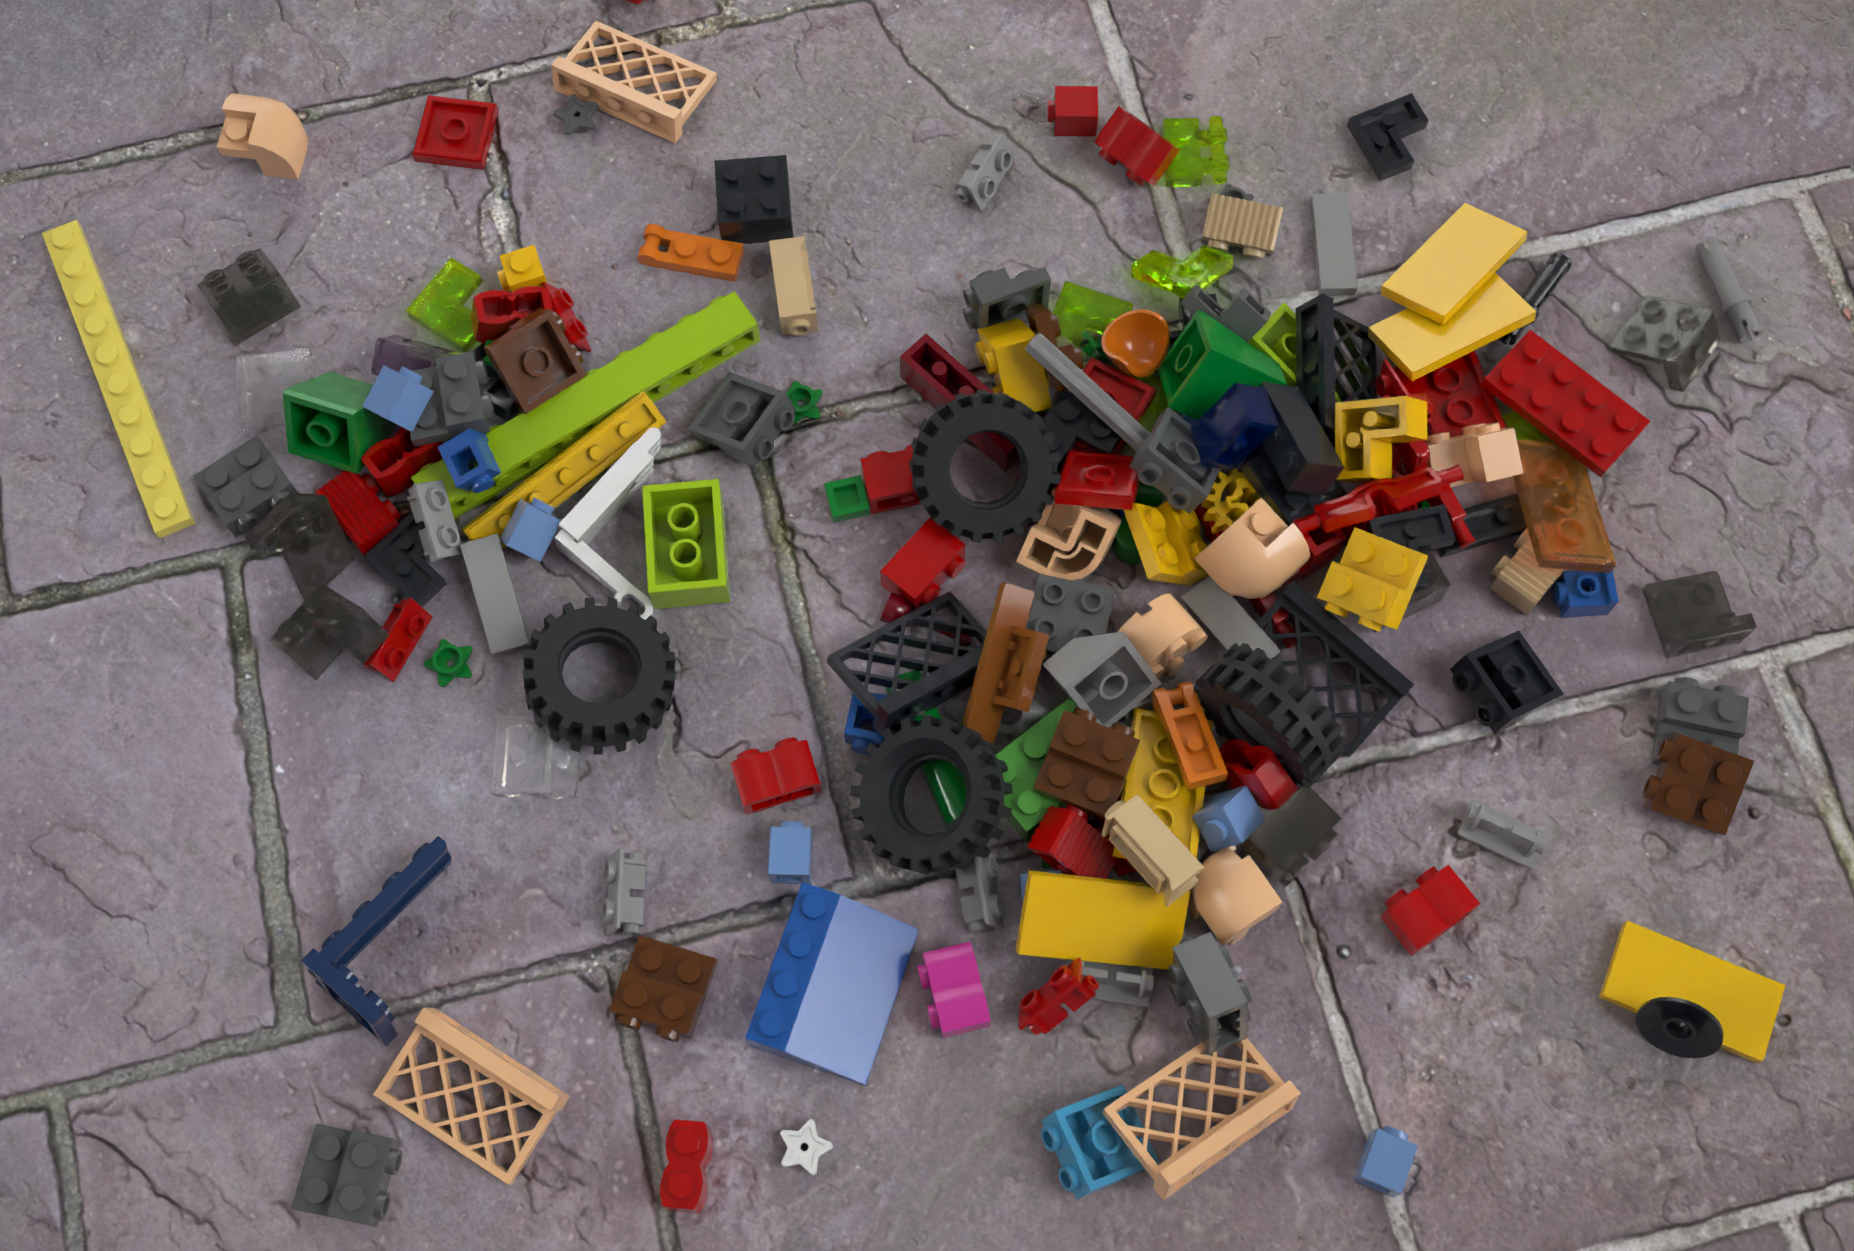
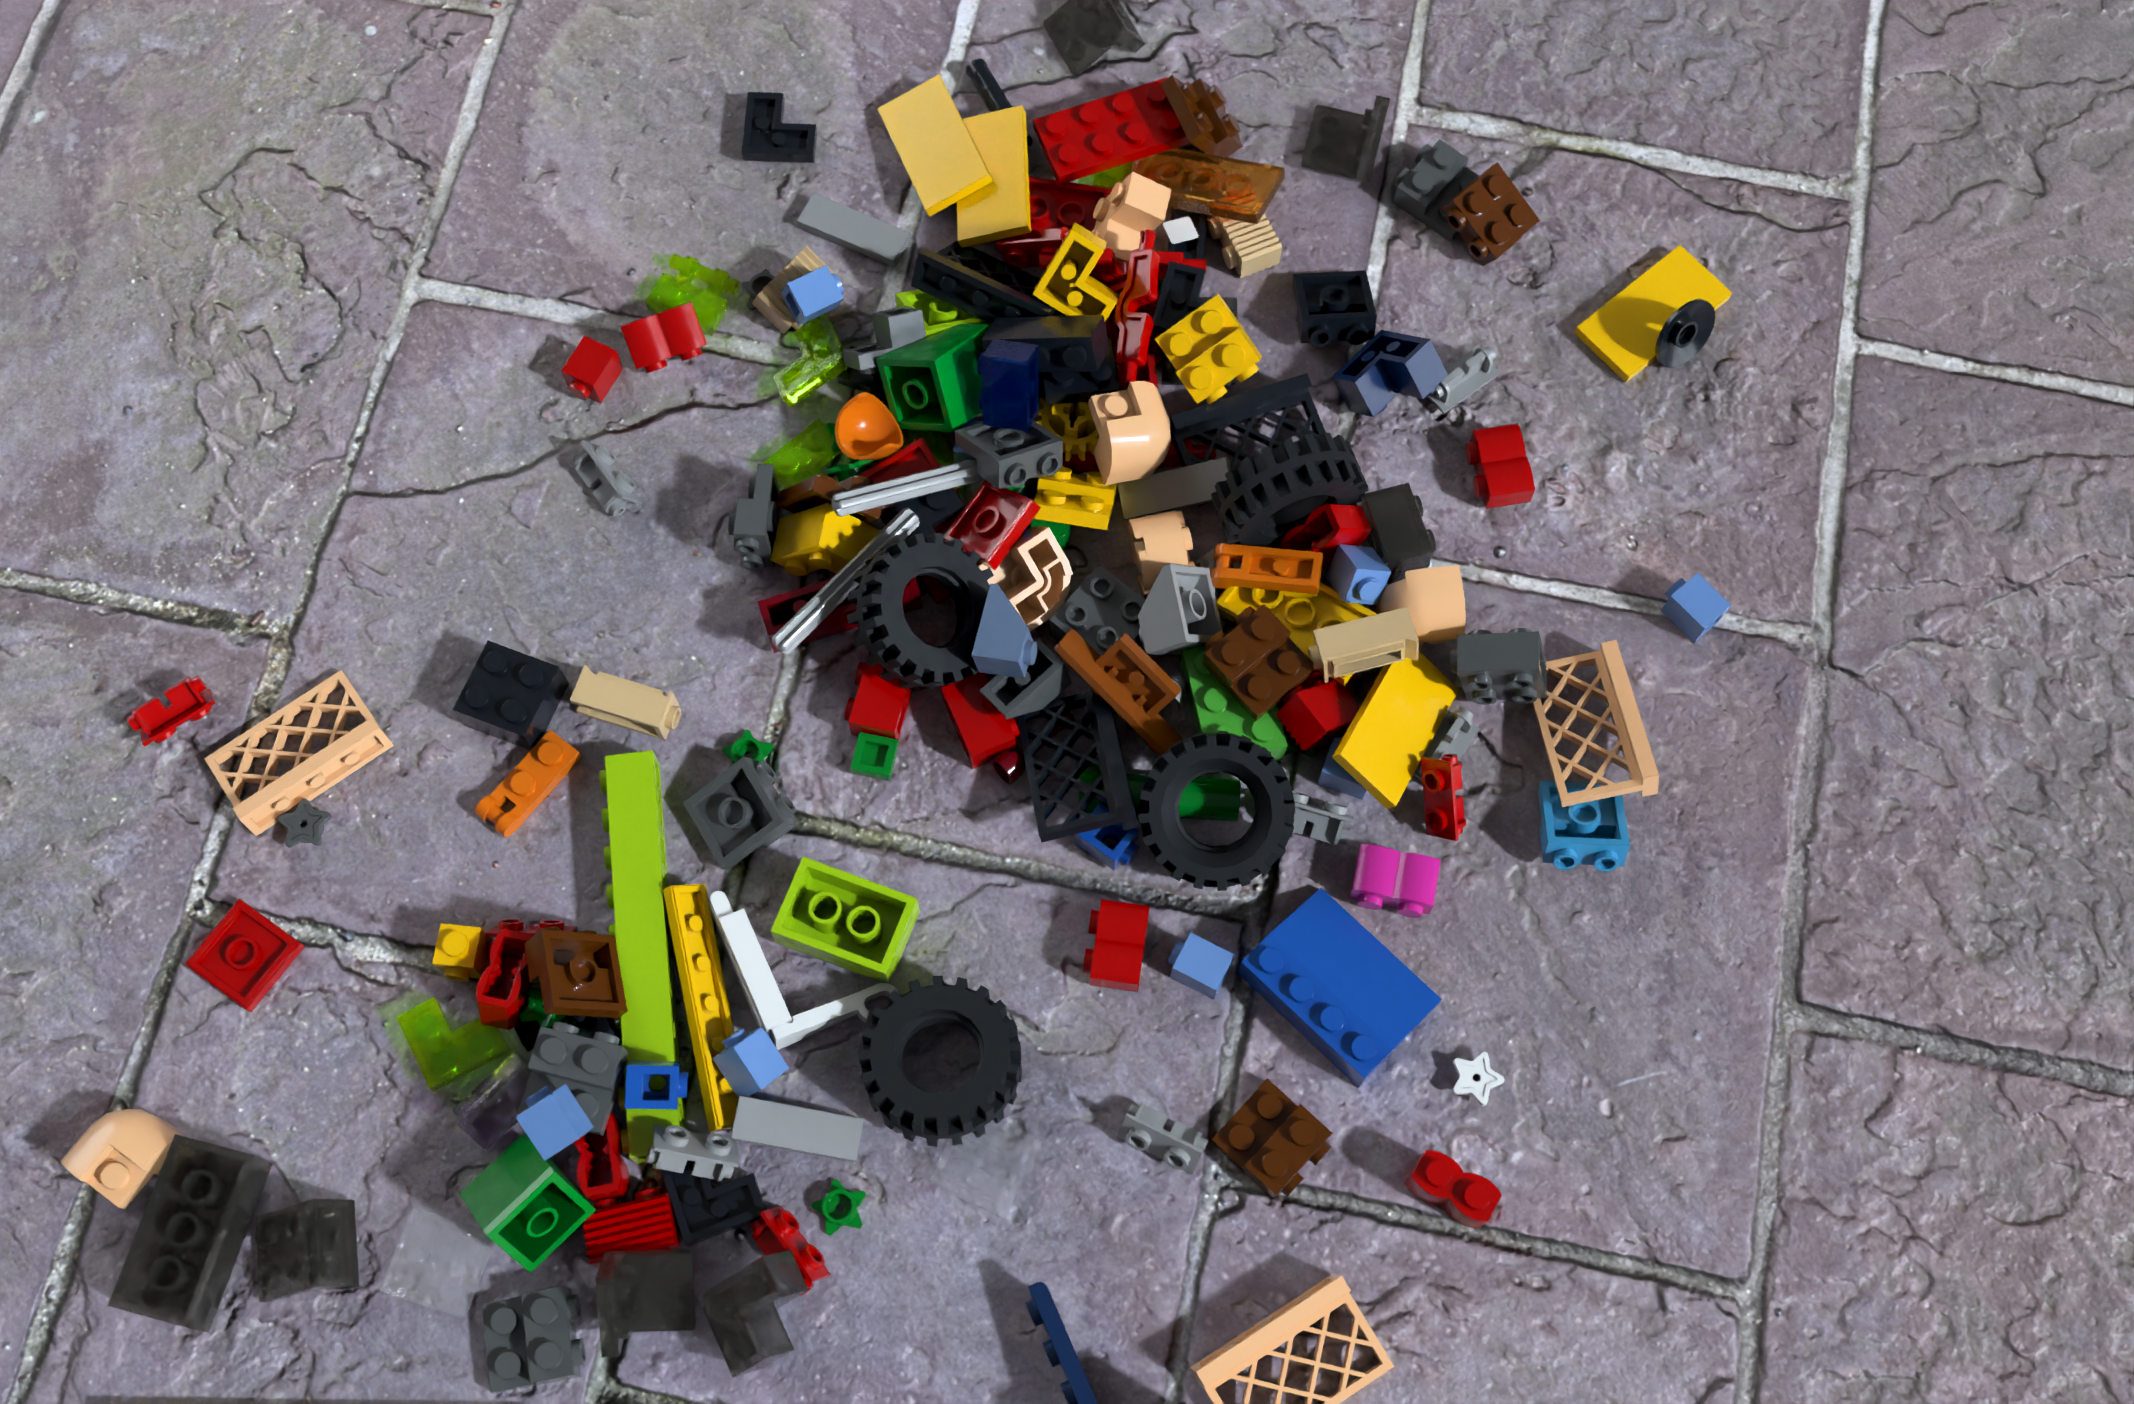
camera: 65 degrees left, 0 degrees up
blue brick [1552,565,1619,618] -> none
none -> clear smoke brick [108,1134,273,1333]
none -> light grey axle [772,508,920,655]
none -> medium blue brick [781,265,844,326]
none -> sand blue slope [972,583,1037,679]
none -> dark grey slope [979,638,1072,719]
none -> reddish brown plate [1161,75,1243,162]
none -> white sticker [1163,216,1199,244]
none -> dark blue brick [1331,330,1448,417]

